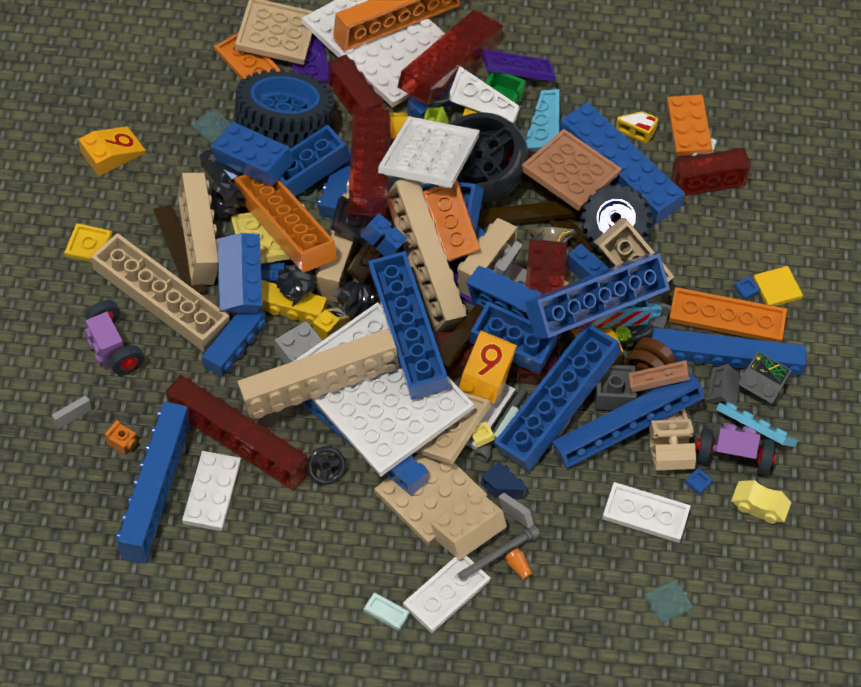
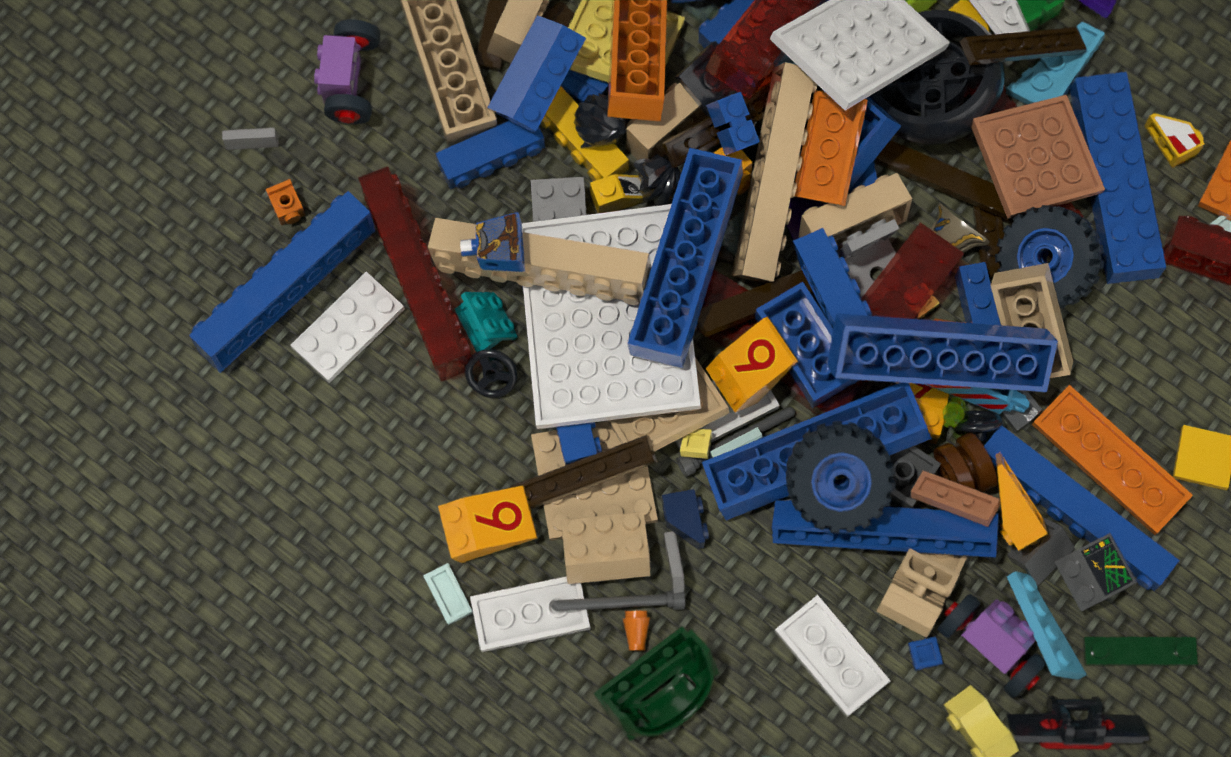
camera: 35 degrees right, 15 degrees up
blue tile [734,276,760,301] -> none
none -> light orange slope [438,486,538,563]
none -> teal bracket [455,292,517,352]
none -> torso [460,212,525,272]
none -> dark brown tile [502,435,657,510]
none -> dark green piece [593,626,719,742]
none -> black wheel [786,421,895,534]
none -> dark brown tile [960,27,1087,65]
none -> light orange slope [996,452,1047,551]
none -> black piece [1006,696,1149,749]
none -> dark green plate [1083,637,1198,666]

